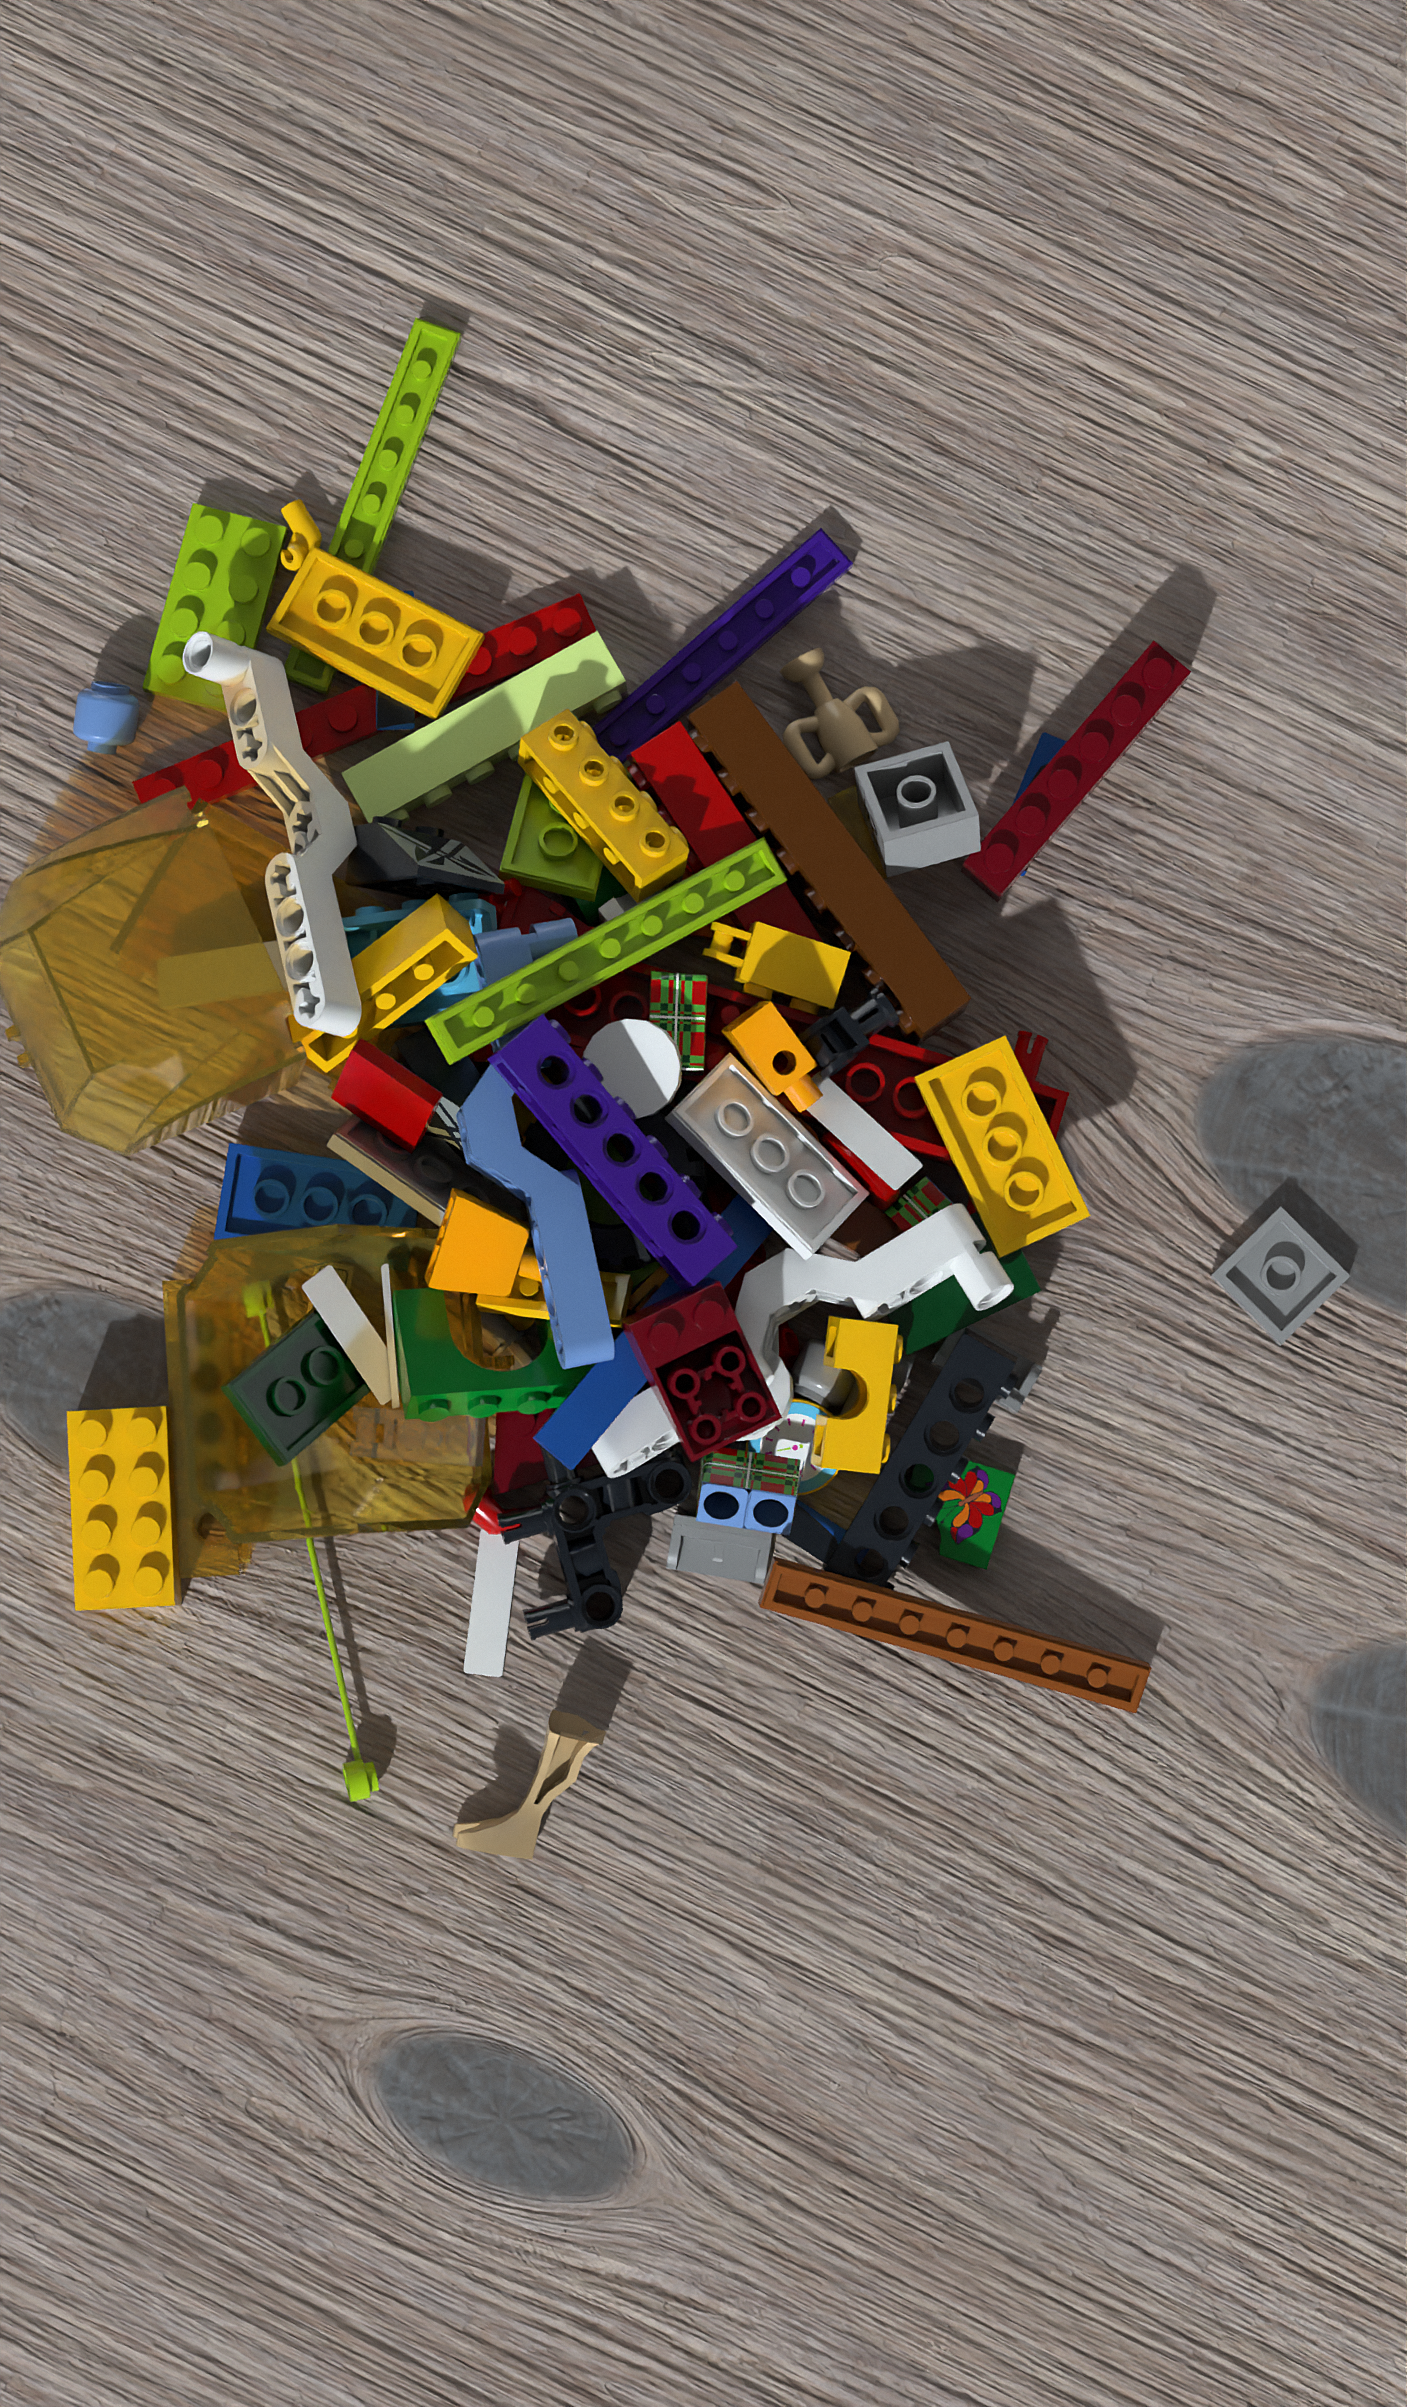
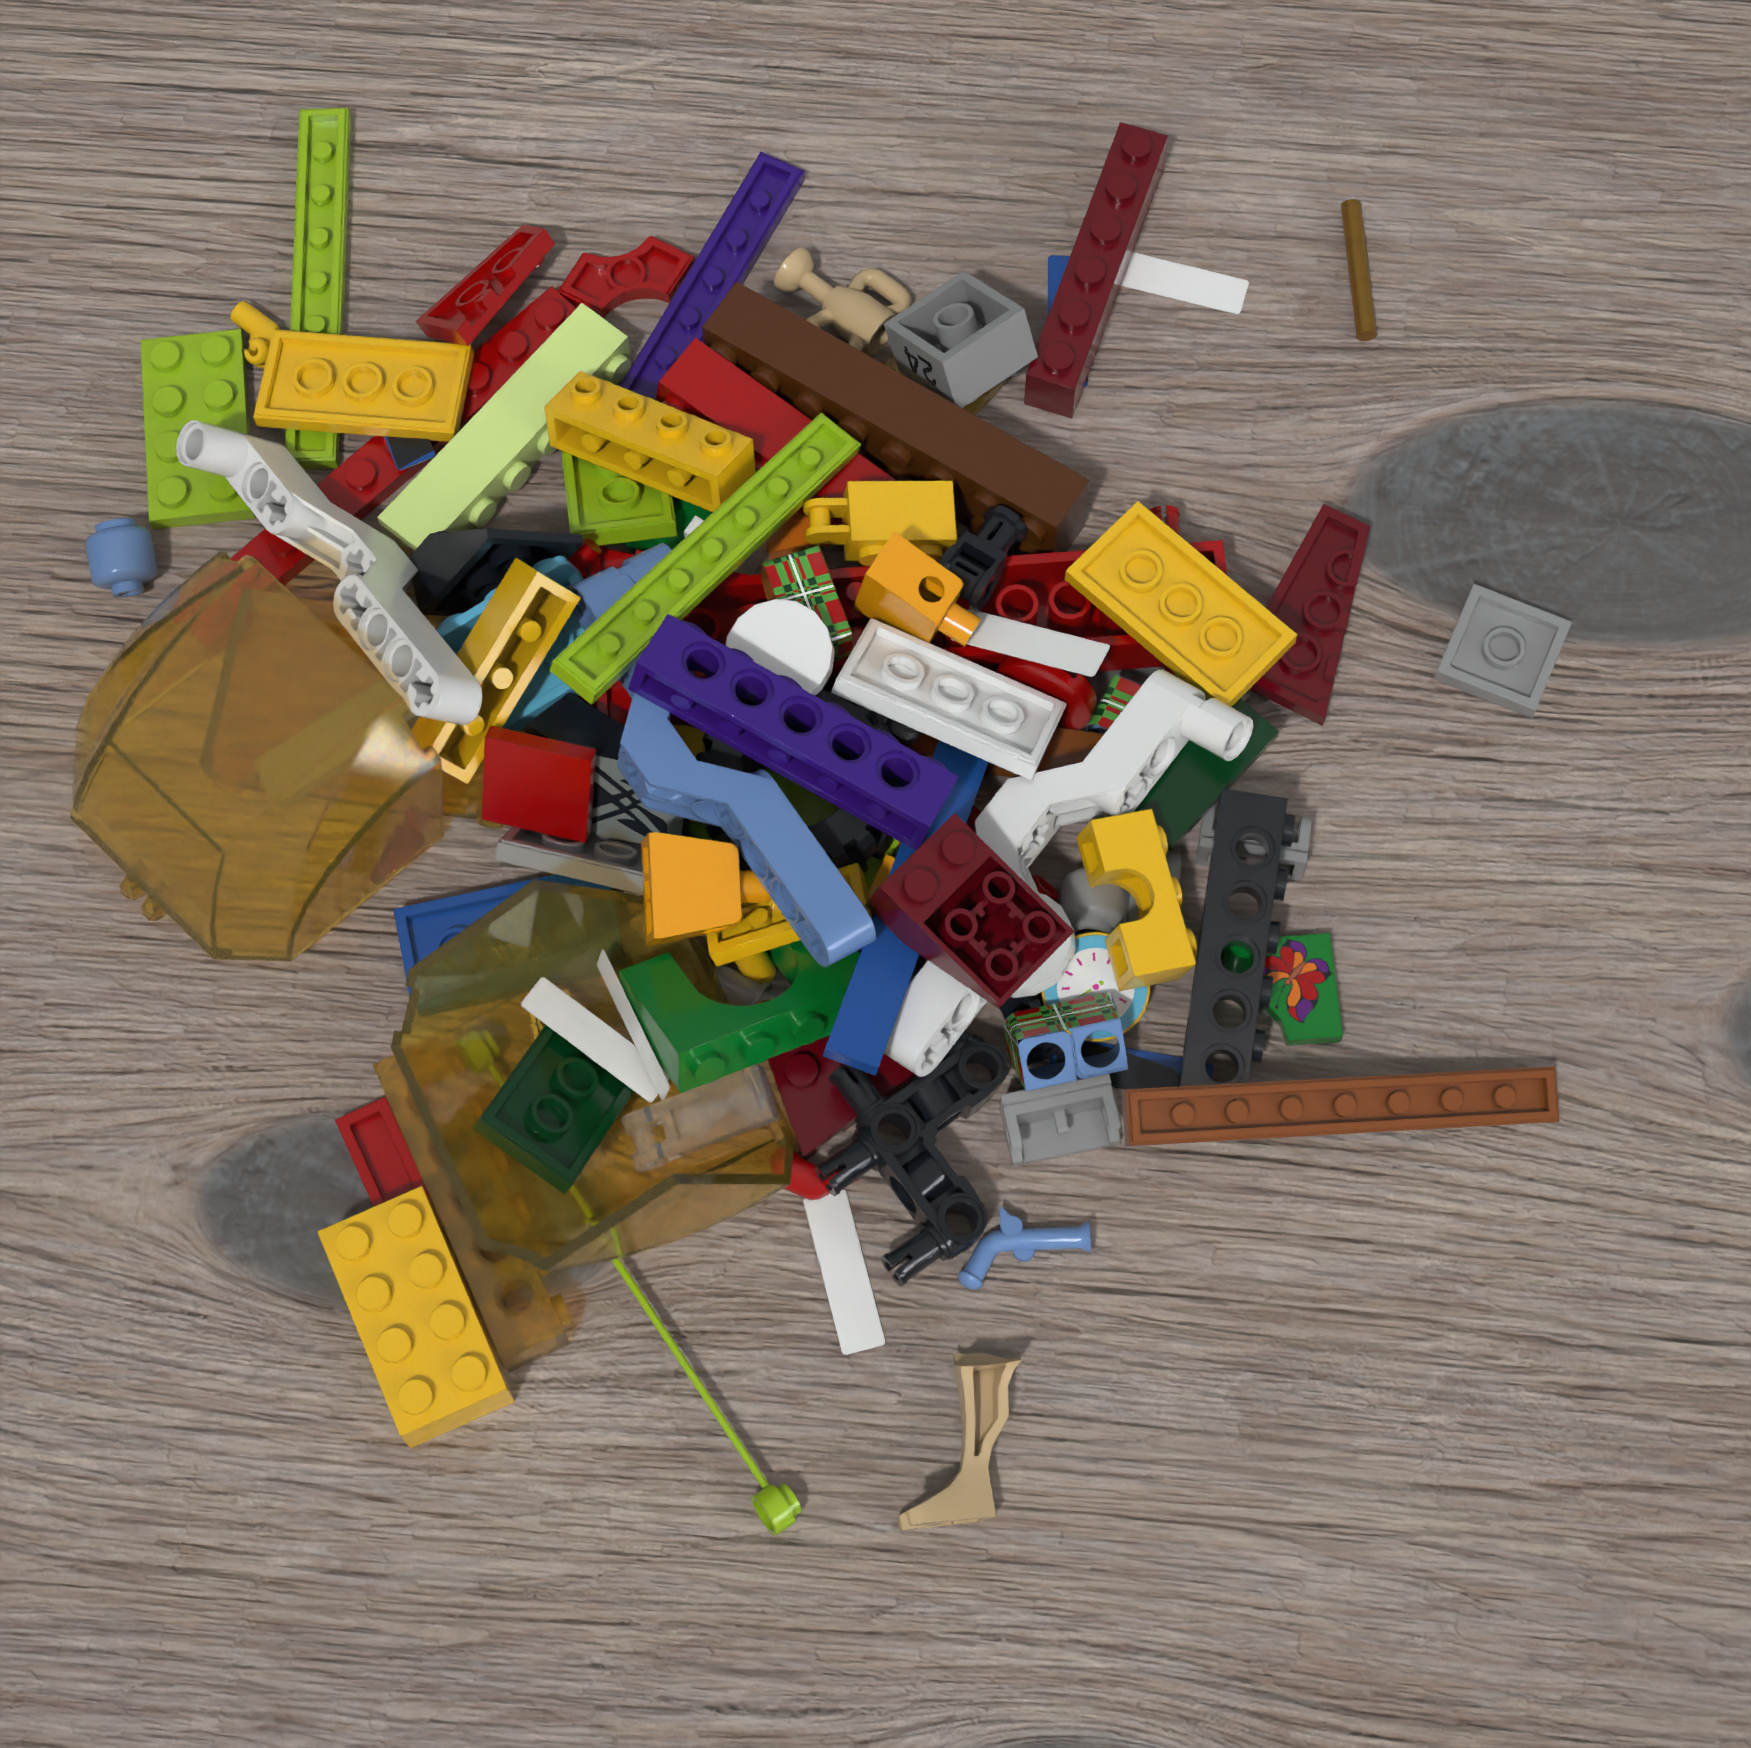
camera: 20 degrees left, 15 degrees down
none -> red tile [335,1097,432,1207]
none -> red wing [415,225,555,346]
none -> red tile [558,236,695,319]
none -> medium blue piece [958,1206,1091,1290]
none -> white sticker [1121,252,1249,314]
none -> dark red wing [1249,504,1370,726]
none -> pearl gold bar [1341,199,1377,341]

